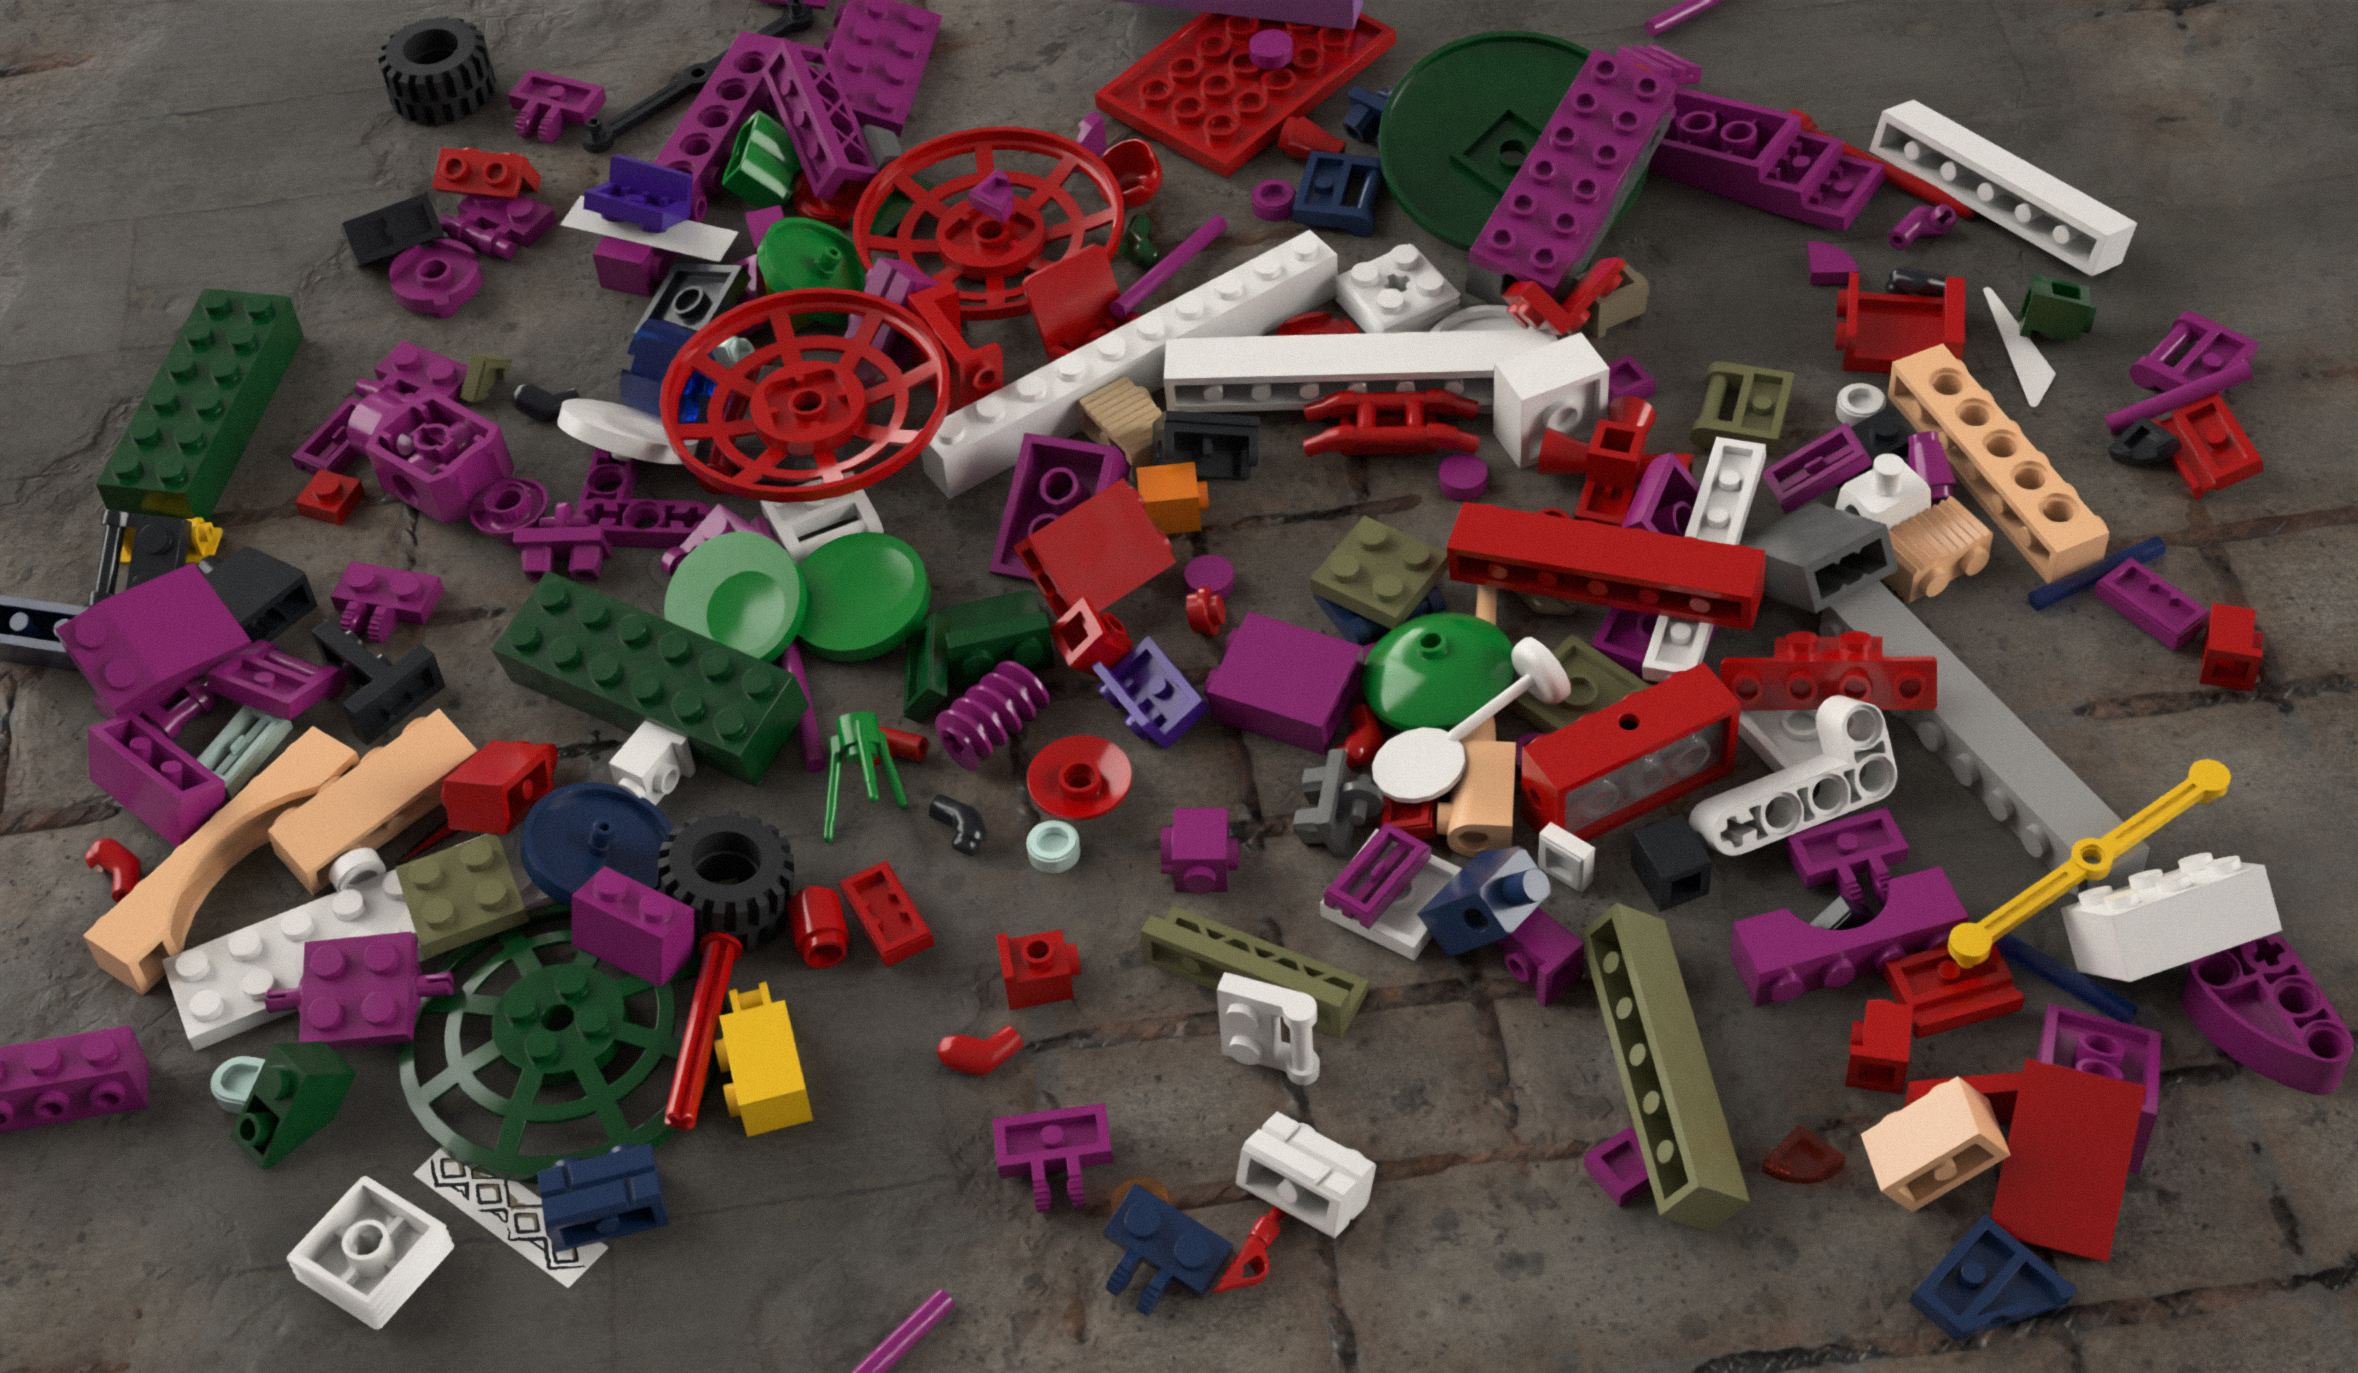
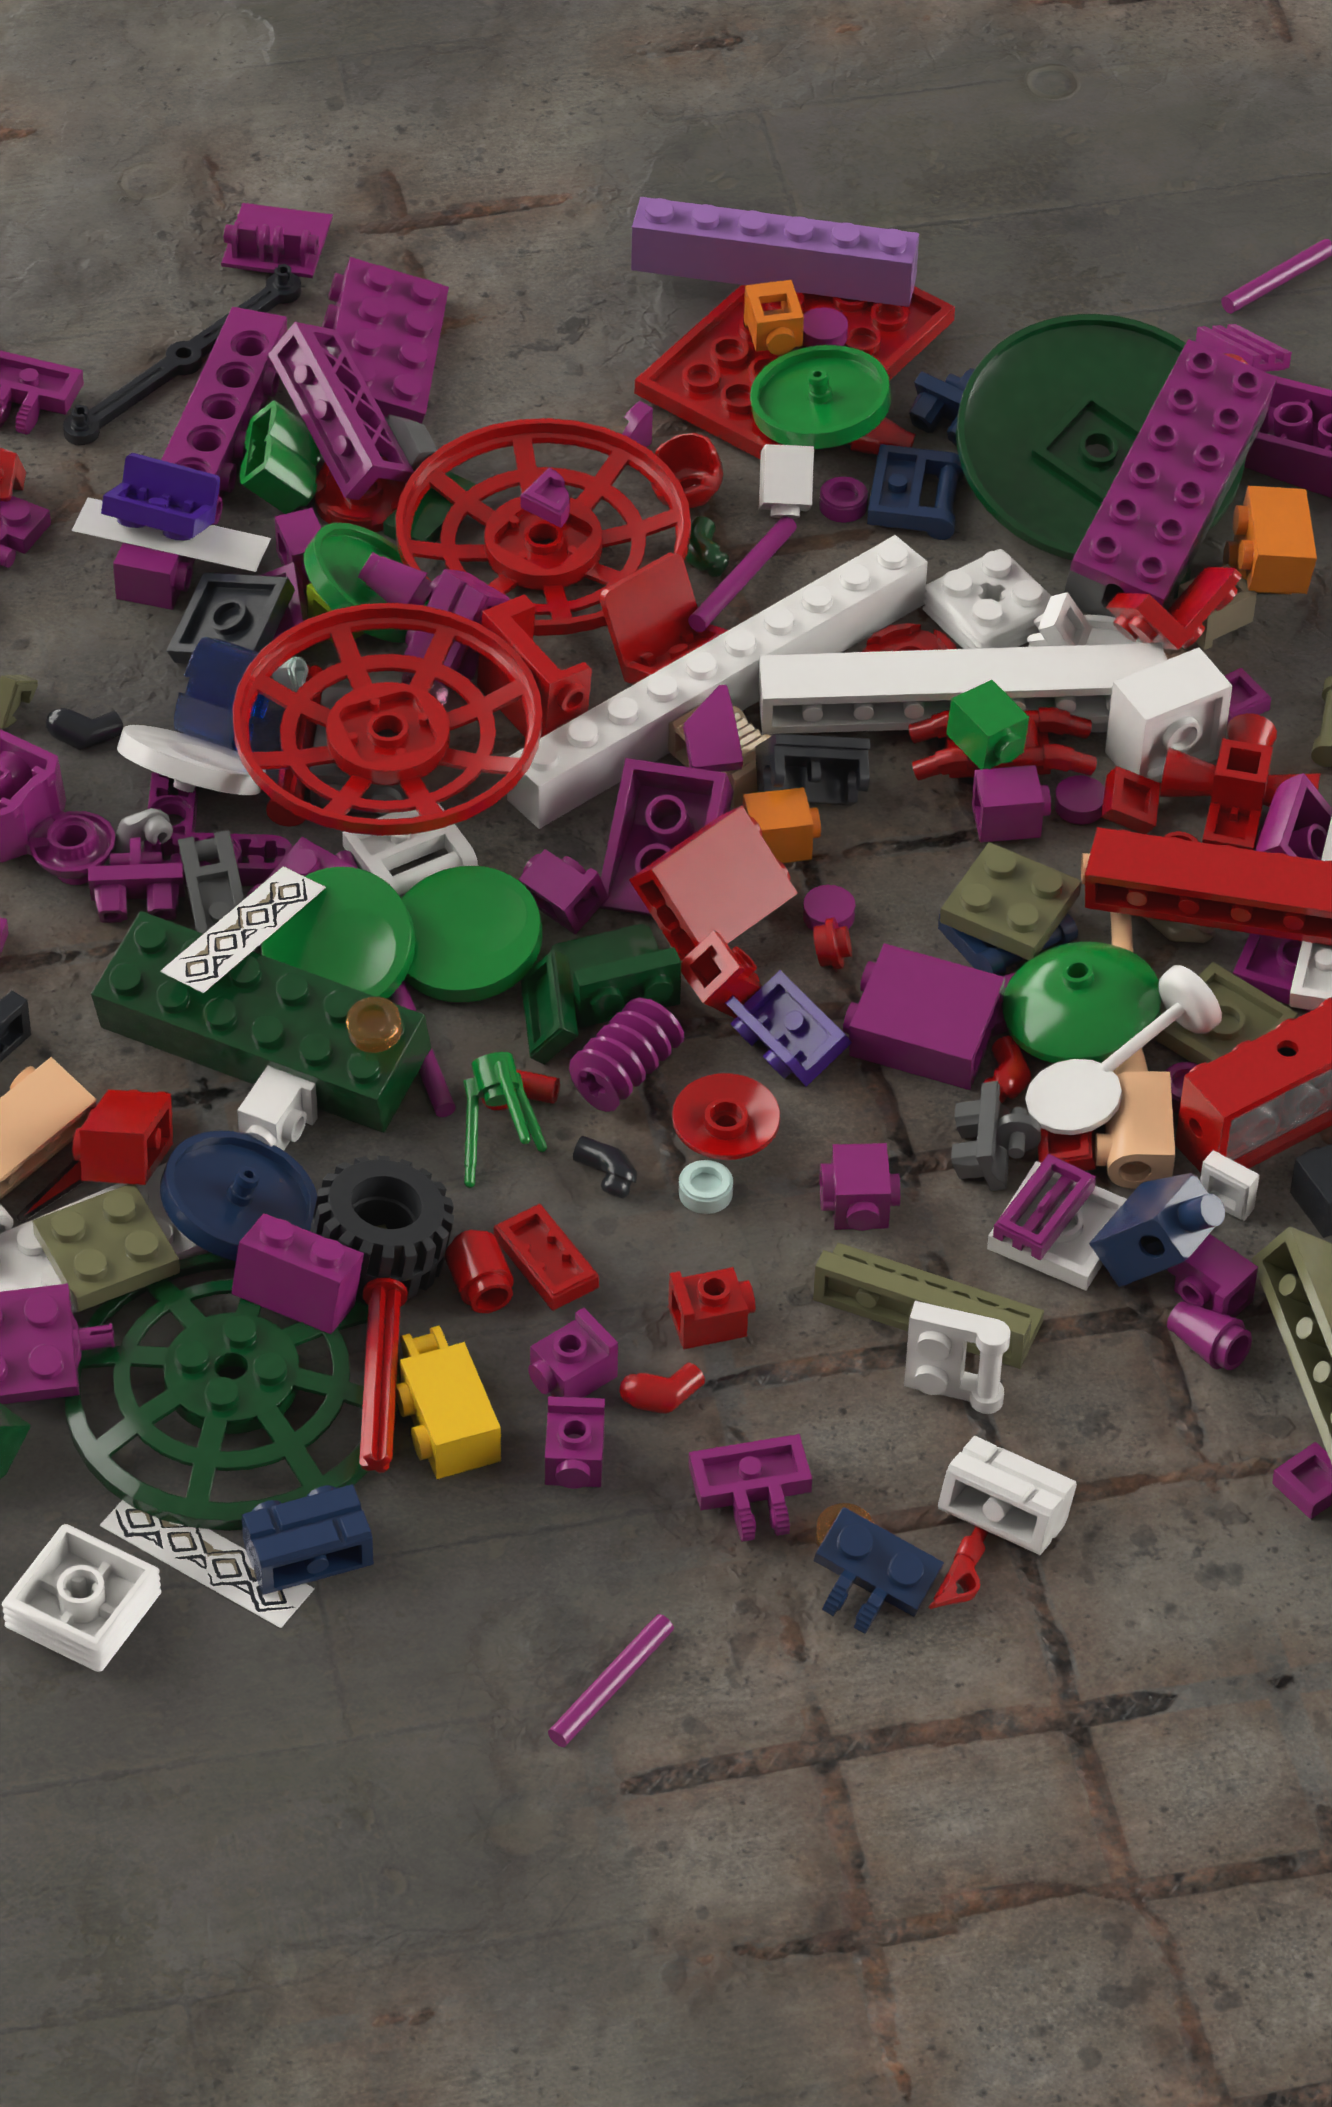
camera: 10 degrees left, 0 degrees up
none -> light grey arm [109,808,173,861]
none -> white sticker [160,866,326,993]
none -> dark grey plate [178,830,256,953]
none -> clear orange tile [346,997,402,1053]
none -> magenta cone [358,552,432,605]
none -> magenta brick [518,849,609,935]
none -> magenta brick [528,1308,618,1398]
none -> magenta brick [545,1396,605,1489]
none -> magenta slope [683,684,743,772]
none -> orange brick [744,280,804,355]
none -> green piece [750,345,891,449]
none -> white brick [759,444,814,519]
none -> green brick [946,680,1029,770]
none -> magenta brick [972,765,1051,843]
none -> white tile [1027,592,1092,647]
none -> red plate [1101,766,1161,834]
none -> magenta cone [1167,1301,1252,1370]
none -> orange brick [1223,486,1317,594]

